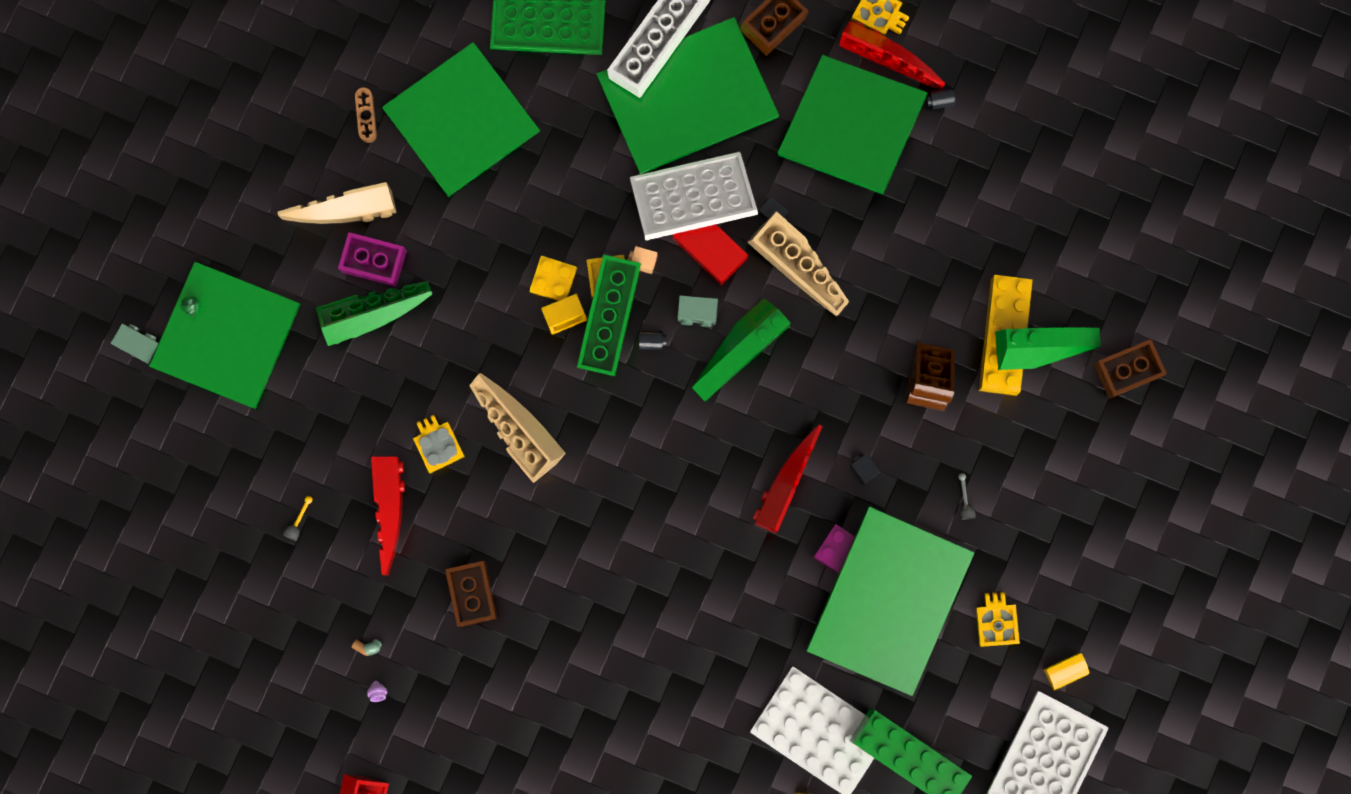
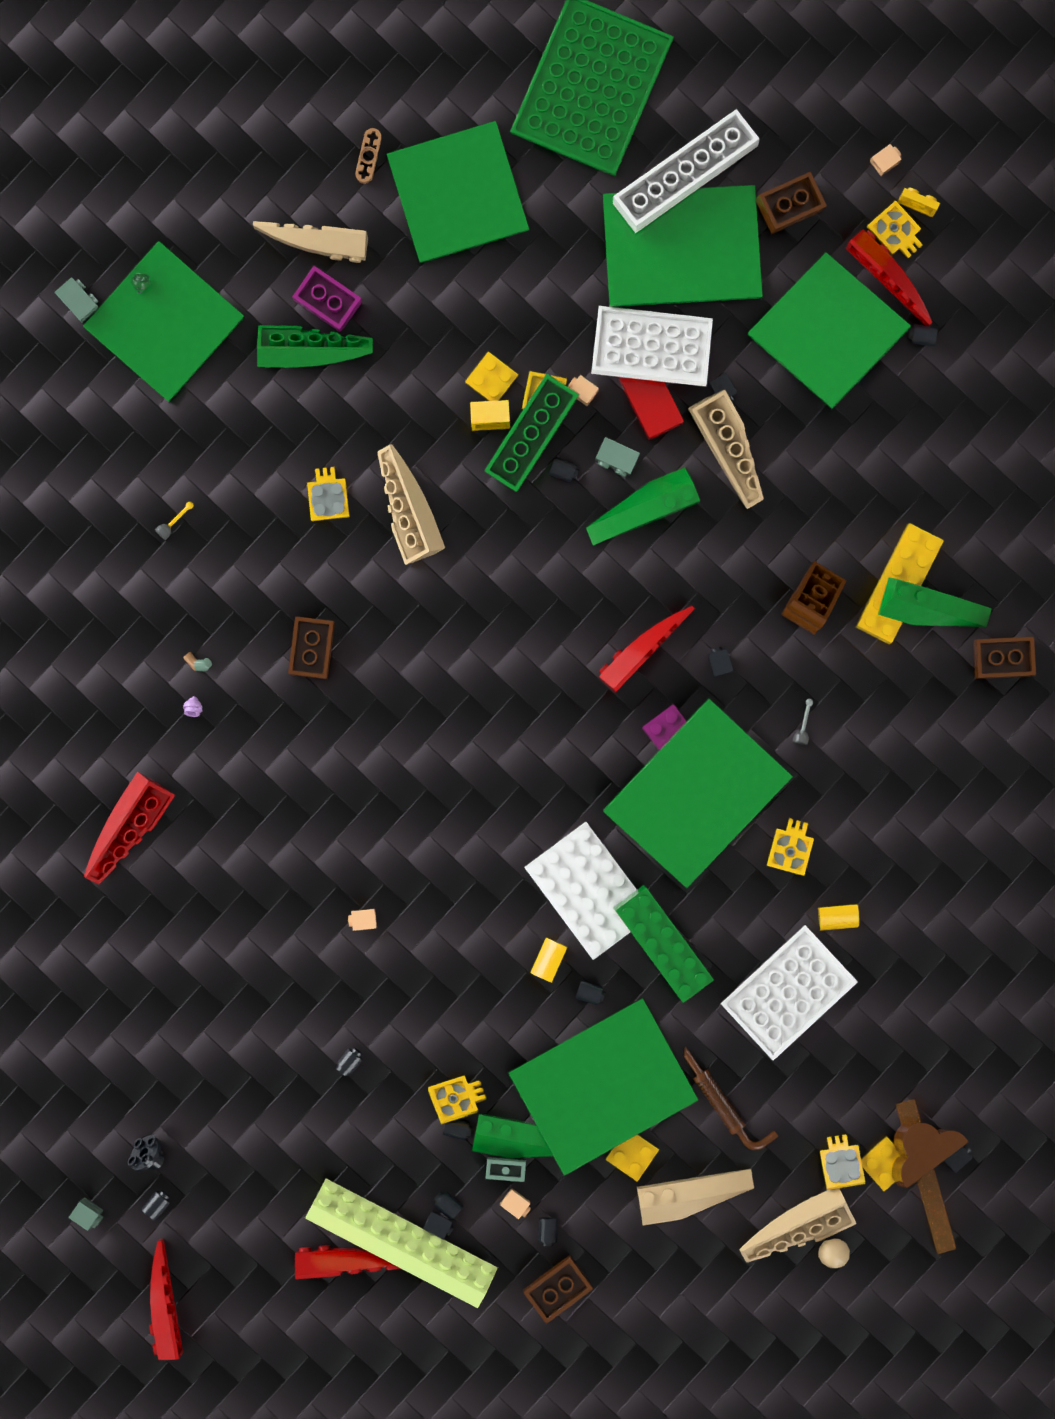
camera: 20 degrees right, 5 degrees up
red wedge [371,457,405,576] -> none

